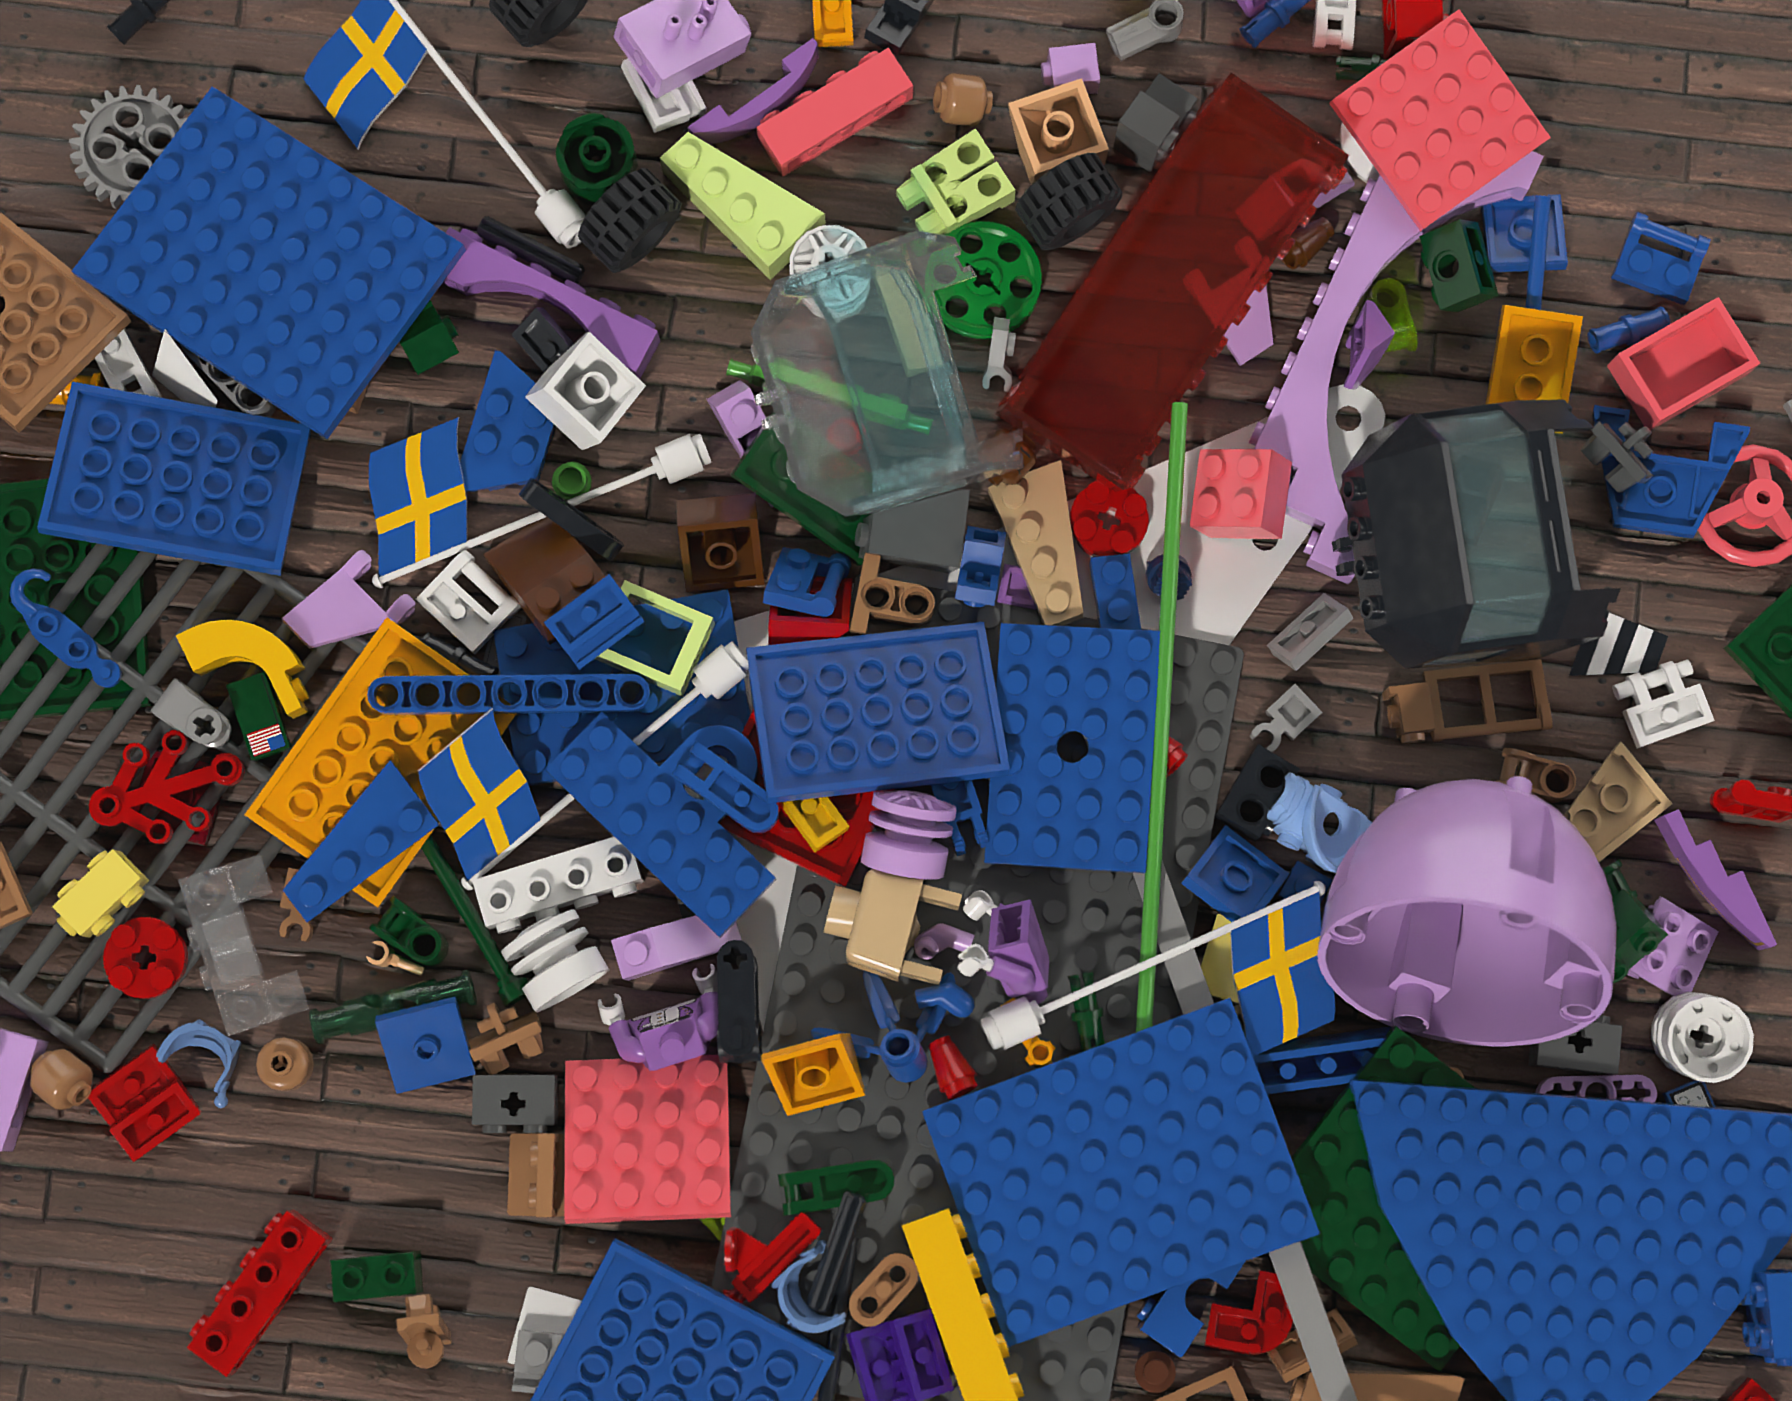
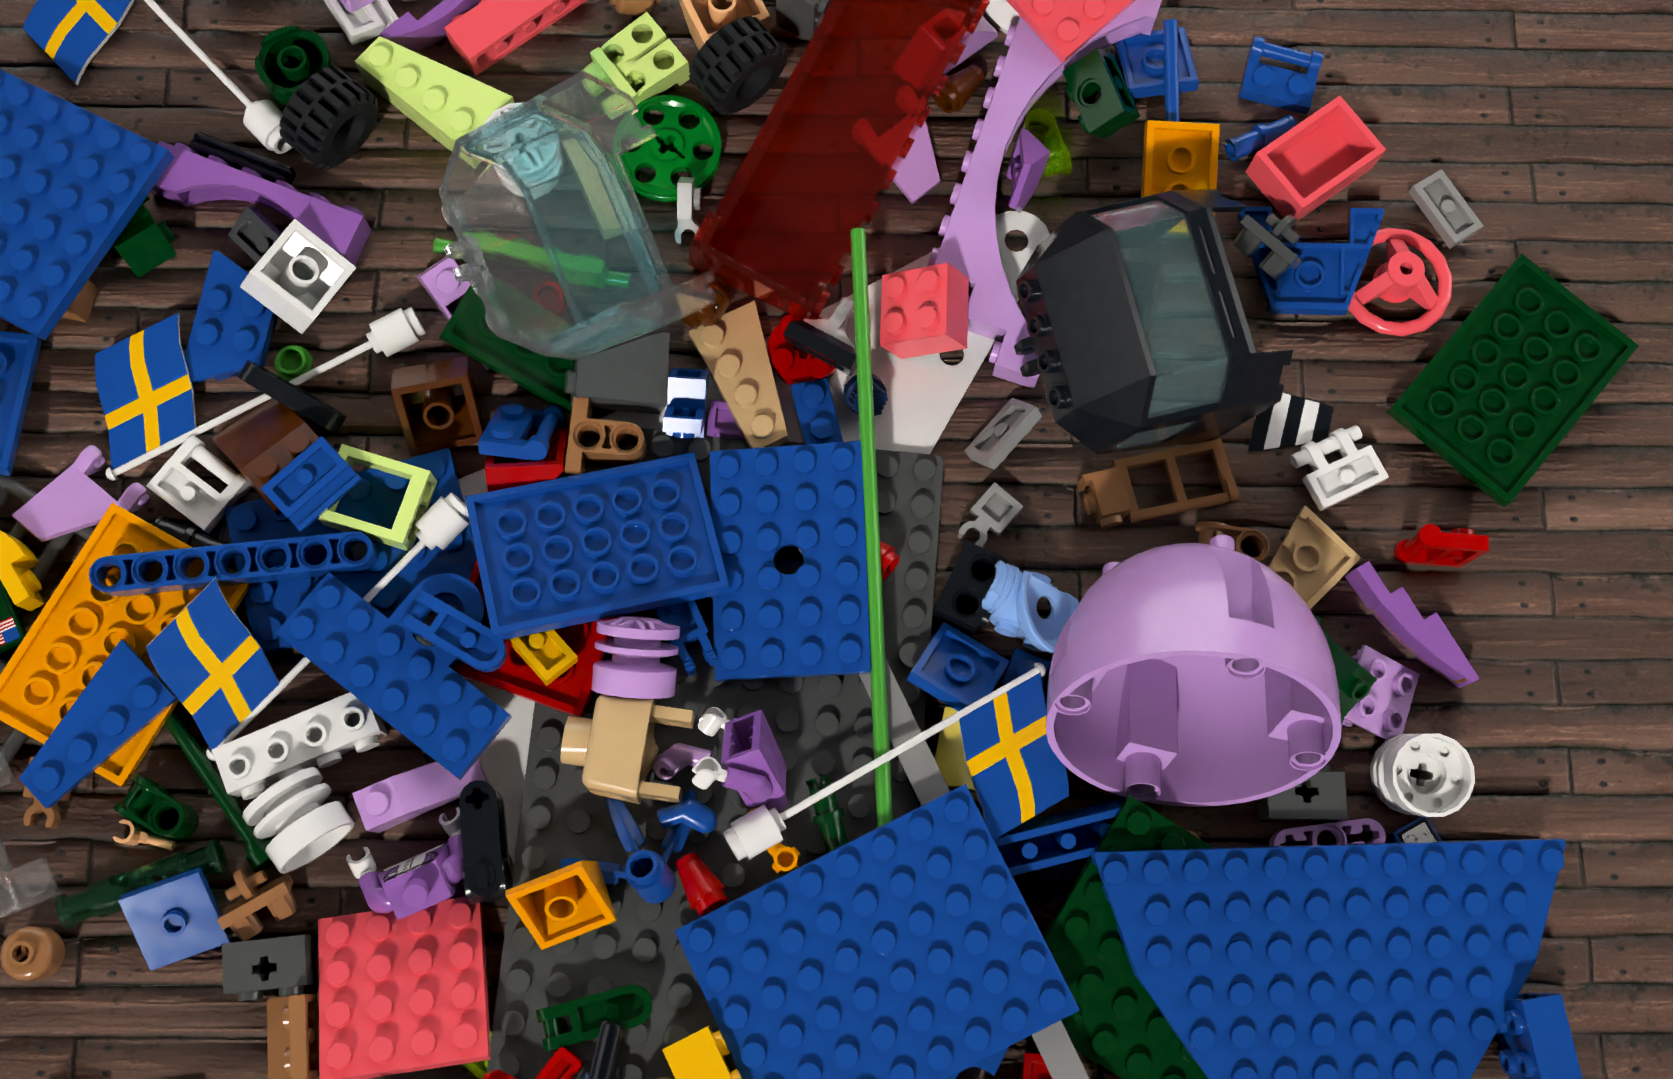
camera: 10 degrees left, 5 degrees down
none -> black piece [783,297,856,376]

